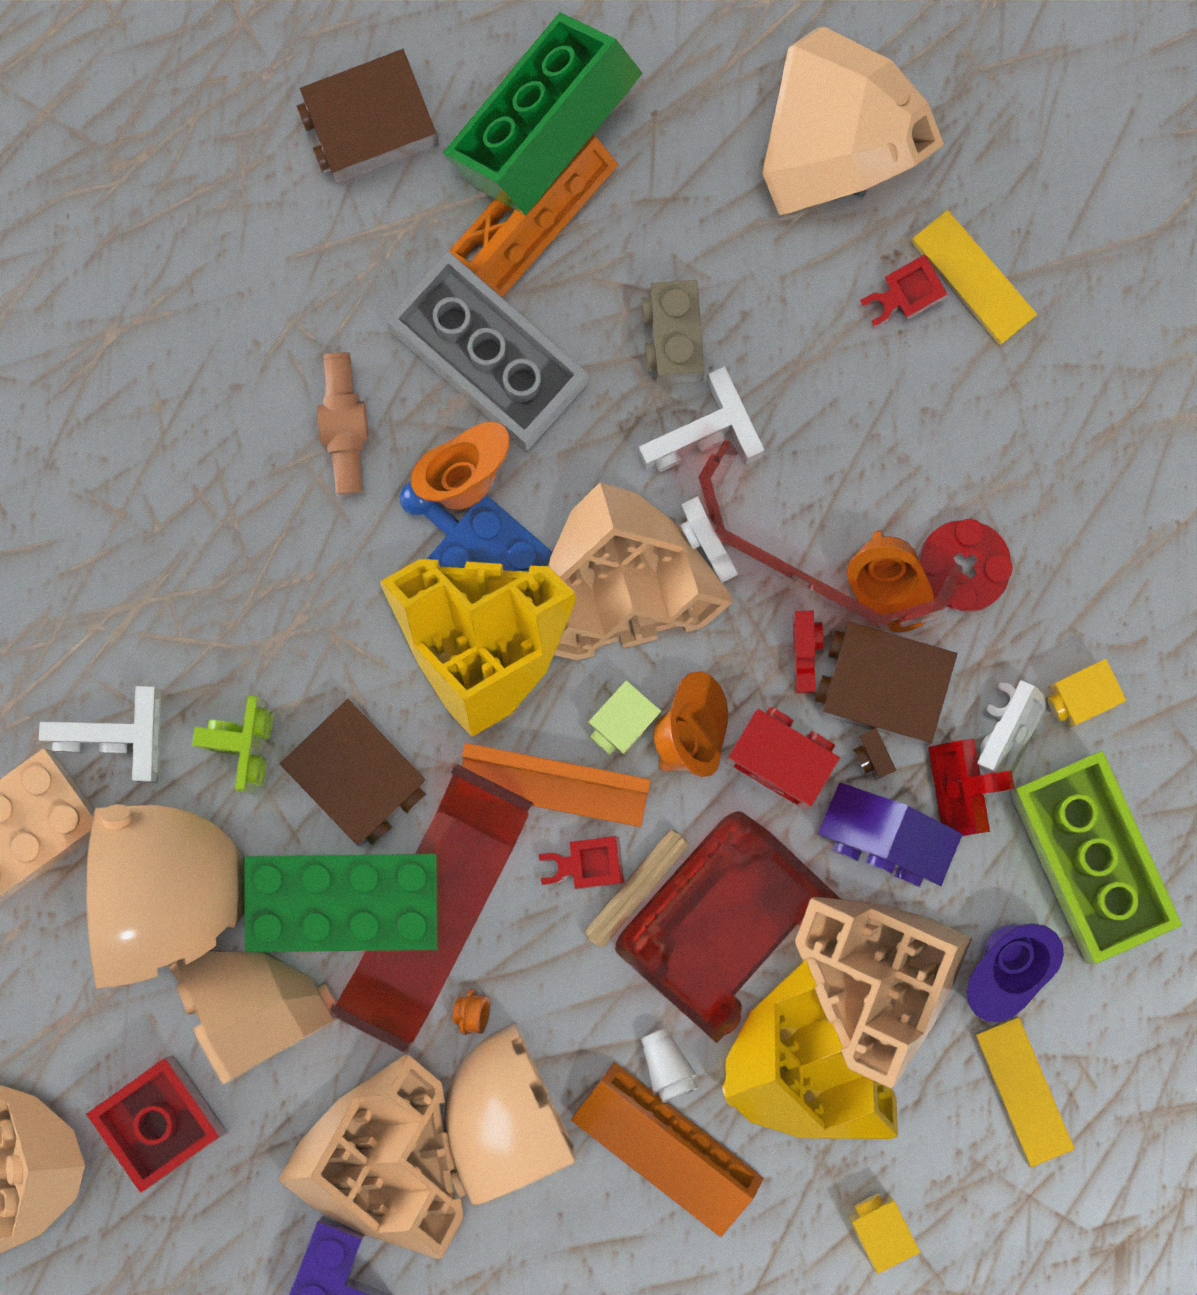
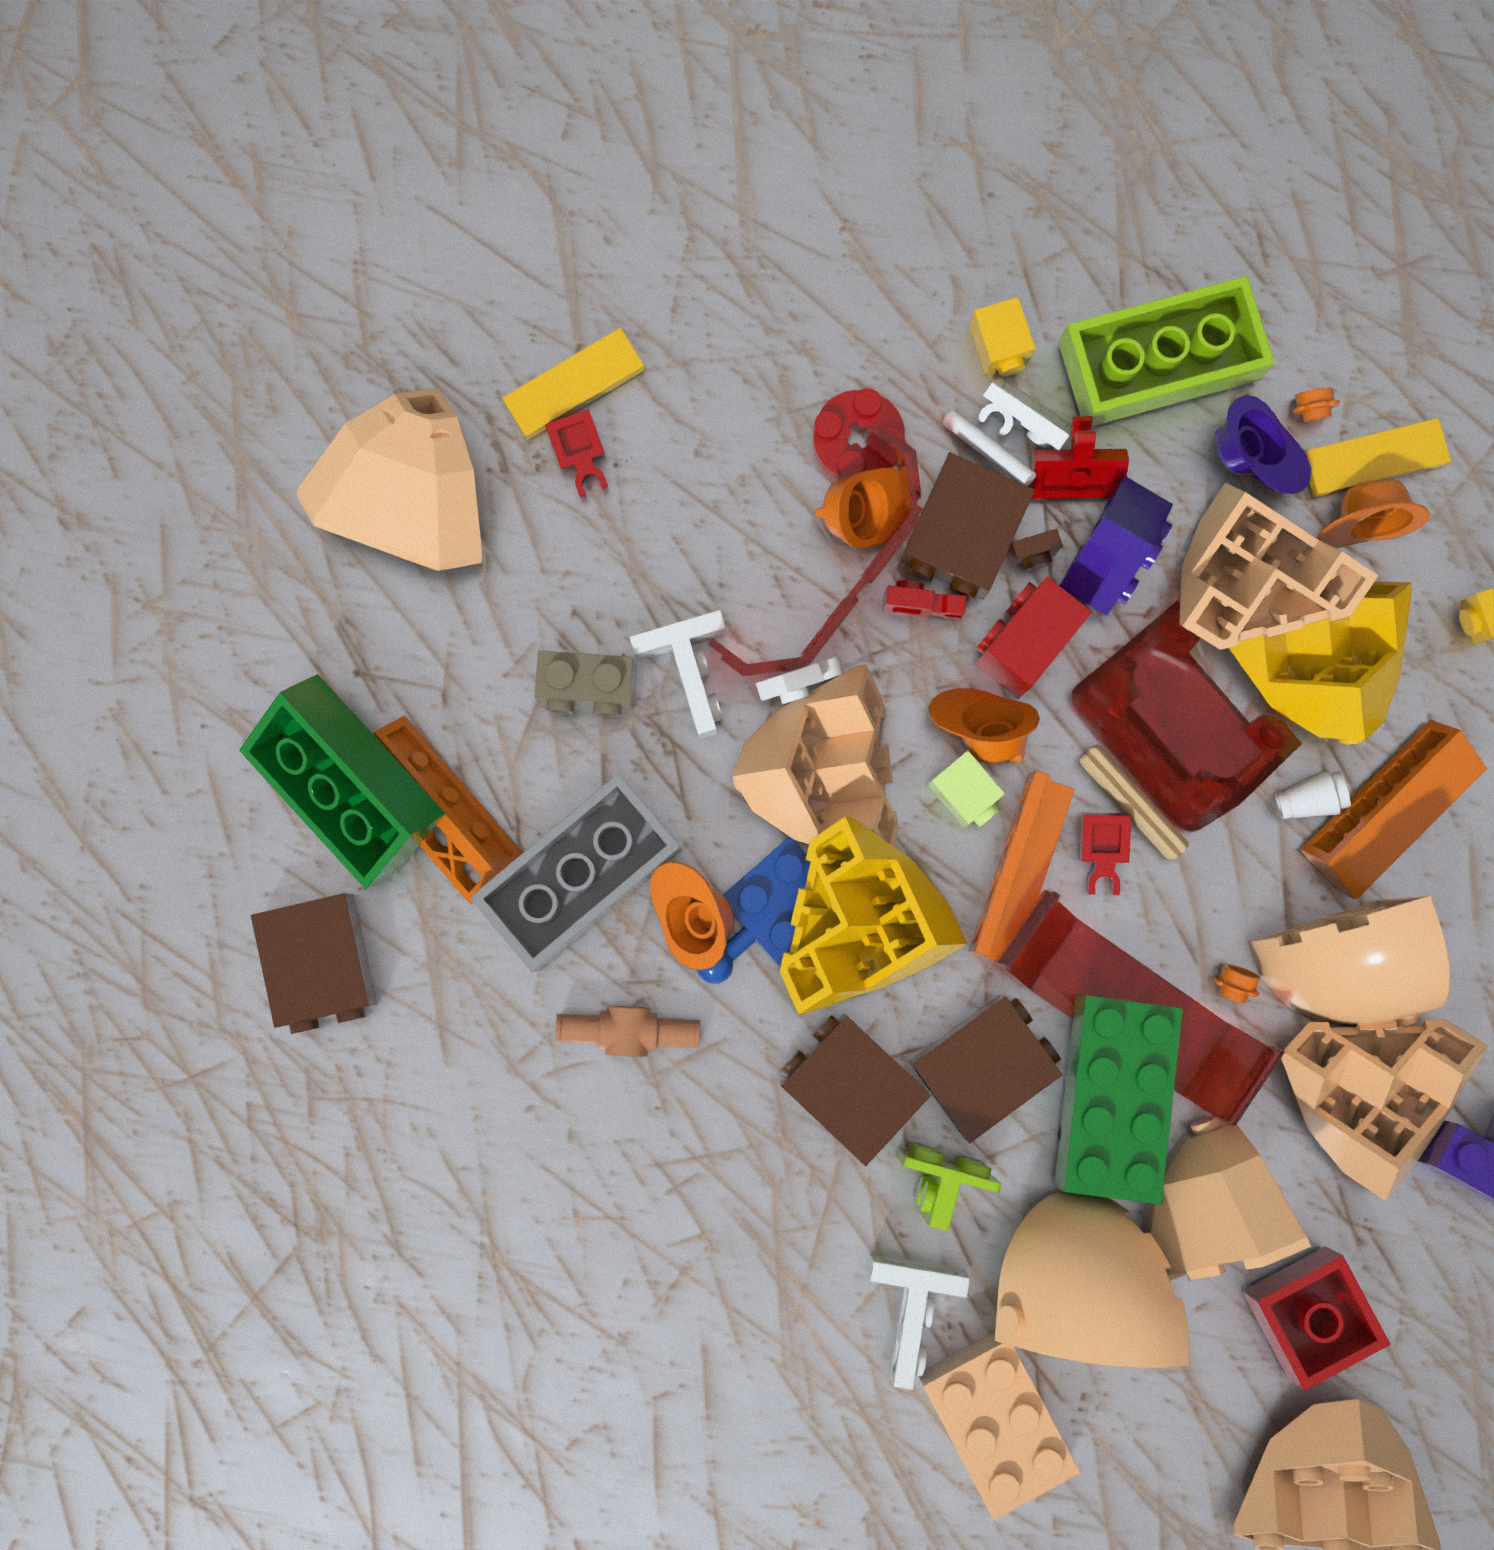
camera: 85 degrees left, 0 degrees up
none -> reddish brown brick [780,1014,932,1167]
none -> white piece [942,410,1036,487]
none -> orange plate [1292,387,1340,422]
none -> orange piece [1317,480,1430,548]

